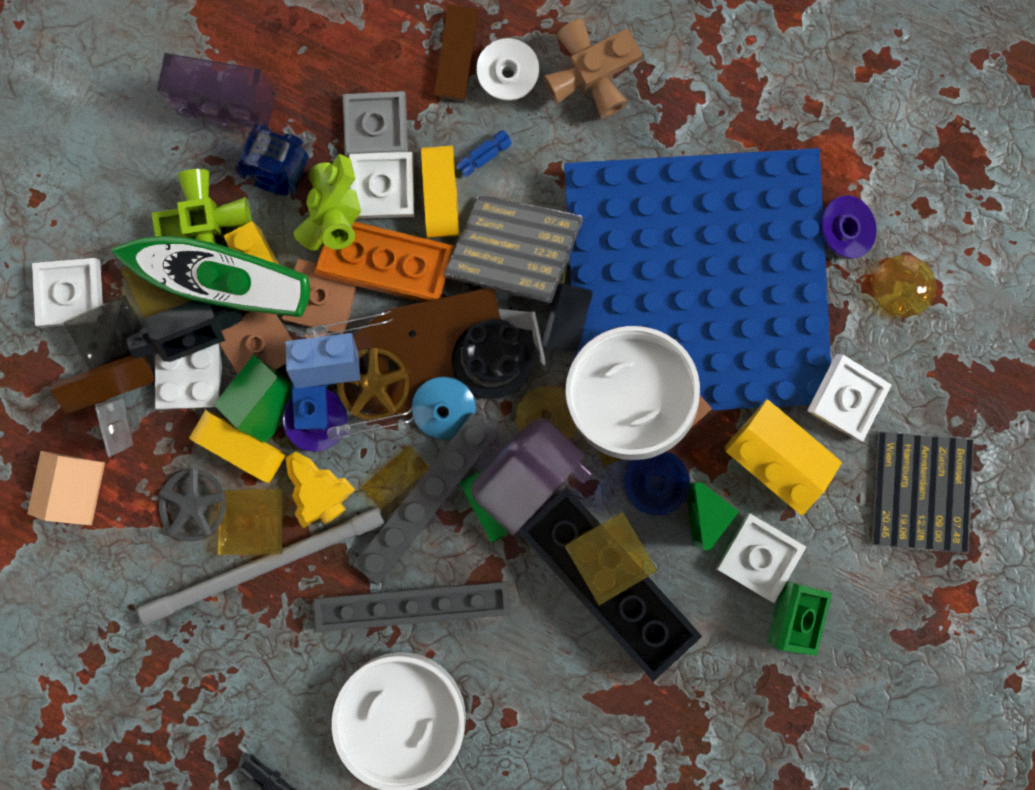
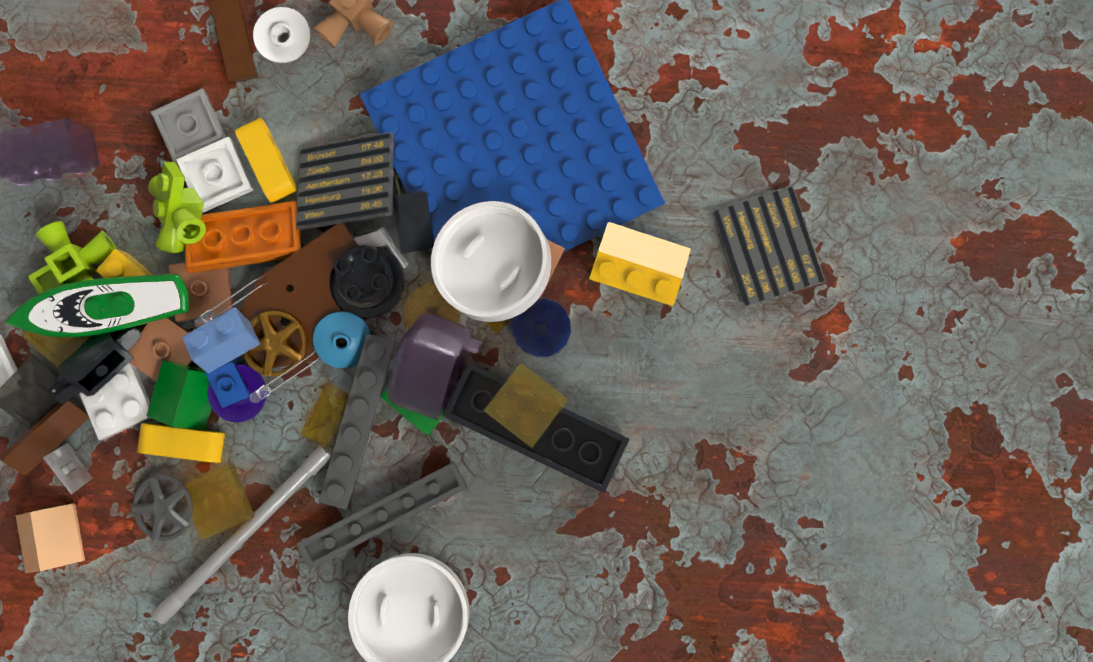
camera: 20 degrees left, 0 degrees up
clear blue brick [235,124,309,196] -> none
yellow rock [286,451,356,528] -> none
blue axle [455,130,512,177] -> none
green slope [685,482,739,550] -> none
white plate [715,513,806,603] -> none
green slope [767,580,832,656] -> none
white plate [807,354,891,442] -> none
dark purple dish [821,195,877,259] -> none
clear yellow dish [871,255,936,318] -> none

